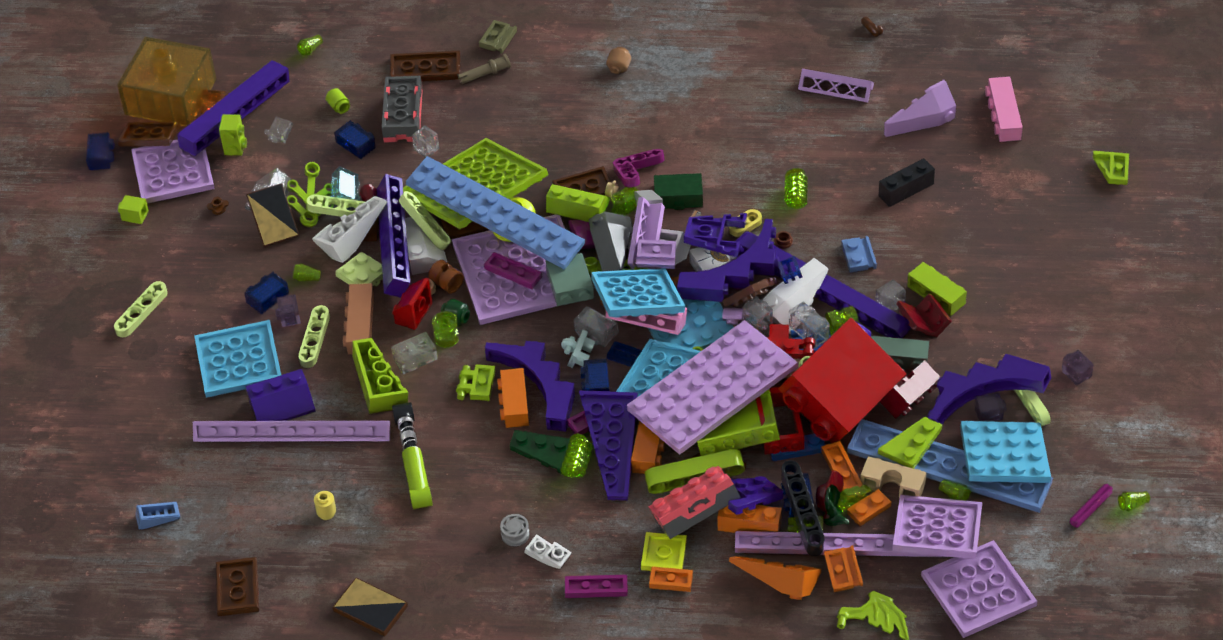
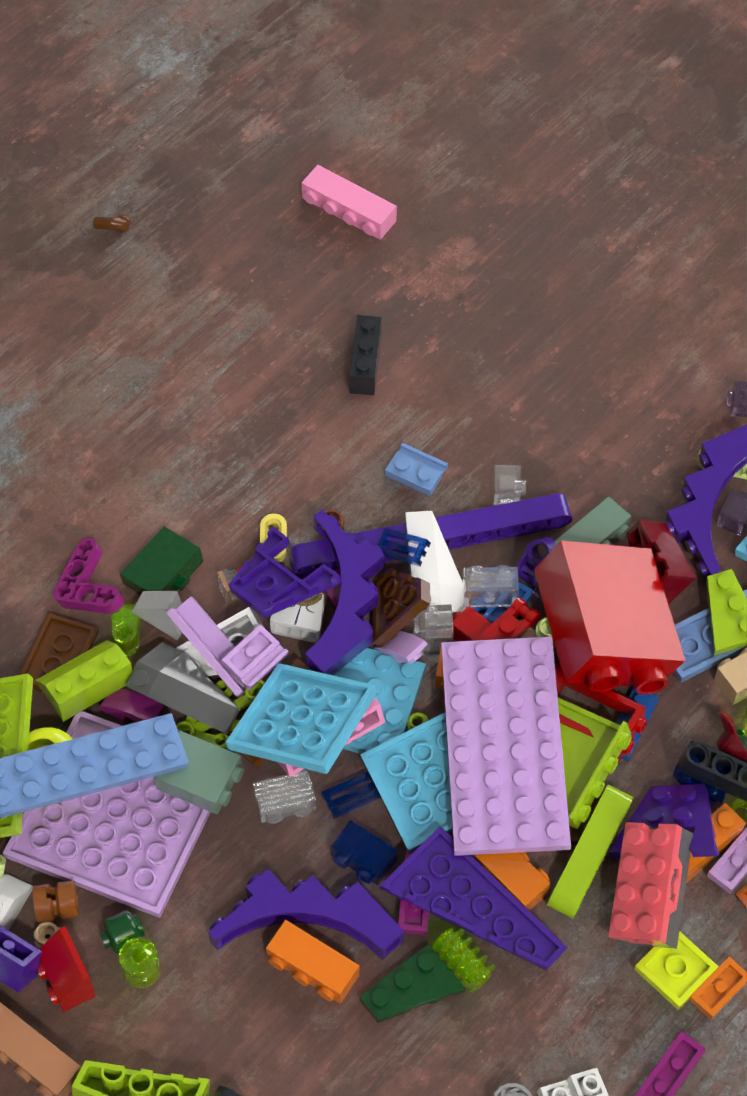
camera: 55 degrees left, 10 degrees up
clear brick [391,332,438,374] -> none
lime plate [456,365,495,401] -> none
magenta plate [484,252,542,289] -> none
light aqua hips [561,330,595,368] -> none
tan plate [605,180,619,201] -> none
clear neon green piece [784,168,808,209] -> none
lavender fence [798,69,874,103] -> none
orange plate [821,441,863,496] -> none
clear neon green wheel [825,306,859,336] -> none
lavender wedge [884,80,956,137] -> none
dark red bracket [896,294,952,337] -> none
lime brick [907,262,967,316] -> none
lime wing [1093,151,1129,185] -> none

